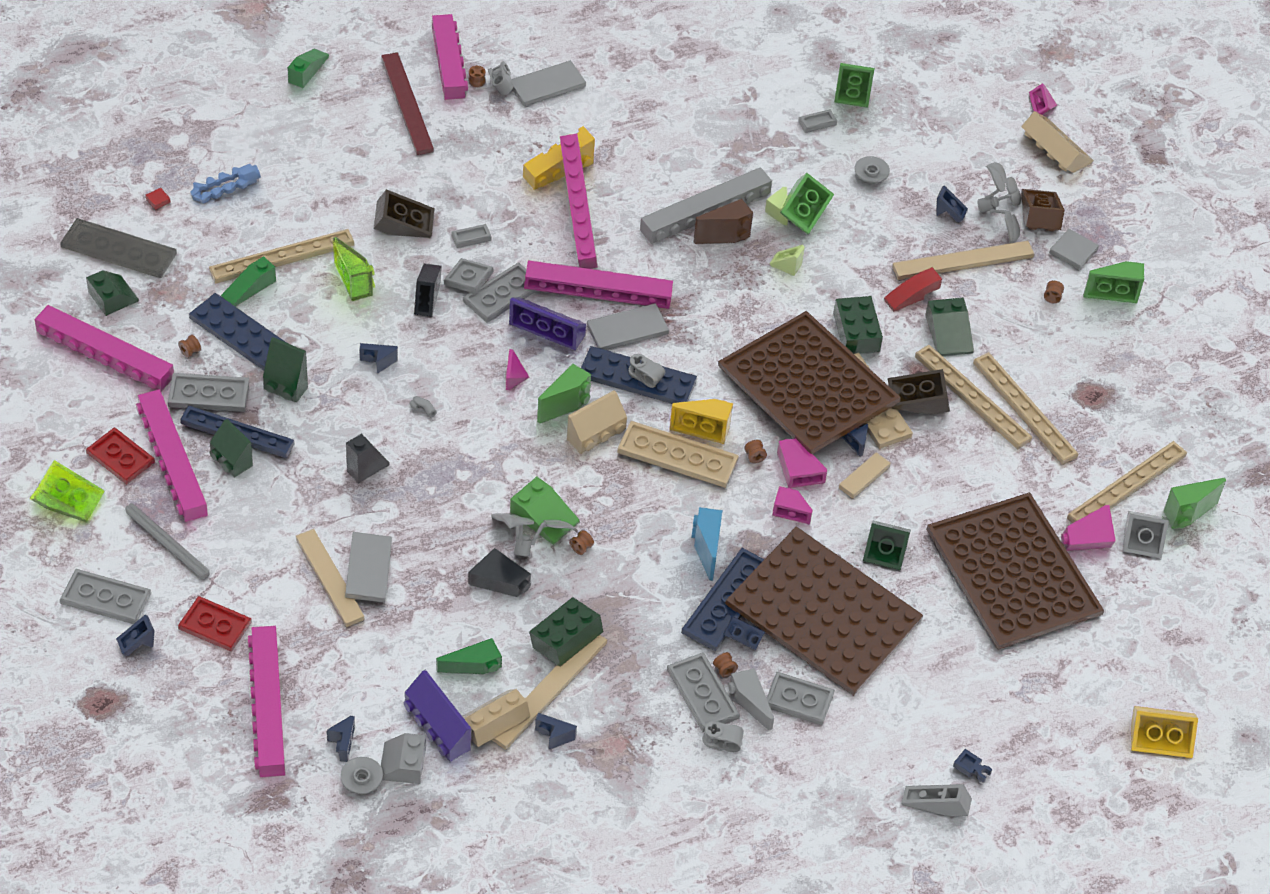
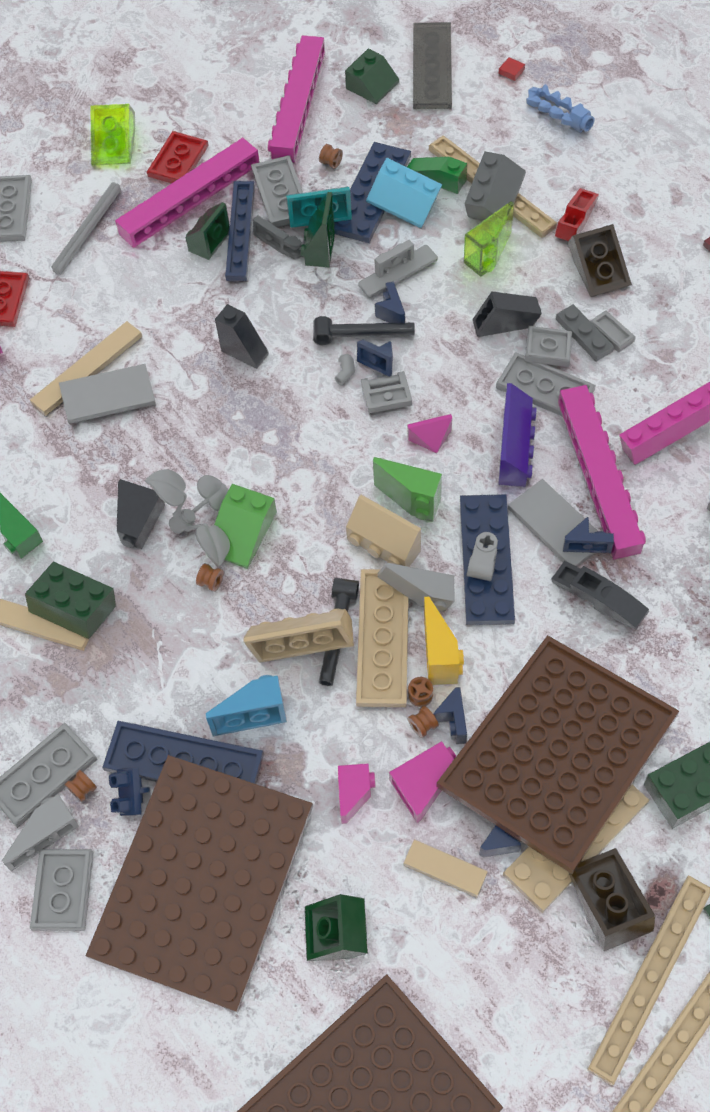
camera: 80 degrees right, 10 degrees up
none -> tan slope [244,609,354,663]
none -> dark grey hinge [253,215,302,260]
none -> teal slope [286,186,352,228]
none -> black piece [313,316,415,345]
none -> black piece [319,577,359,686]
none -> dark blue slope [357,339,393,377]
none -> light grey bracket [358,240,438,298]
none -> light grey plate [361,371,412,414]
none -> medium azure slope [366,158,442,228]
none -> light grey slope [378,562,455,612]
none -> dark orange wheel [408,677,433,707]
none -> dark blue slope [433,687,467,744]
none -> dark grey slope [464,151,526,225]
none -> black slope [551,560,649,630]
none -> red slope [555,188,599,241]
none -> dark grey plate [556,304,614,362]
none -> dark blue slope [563,517,614,553]

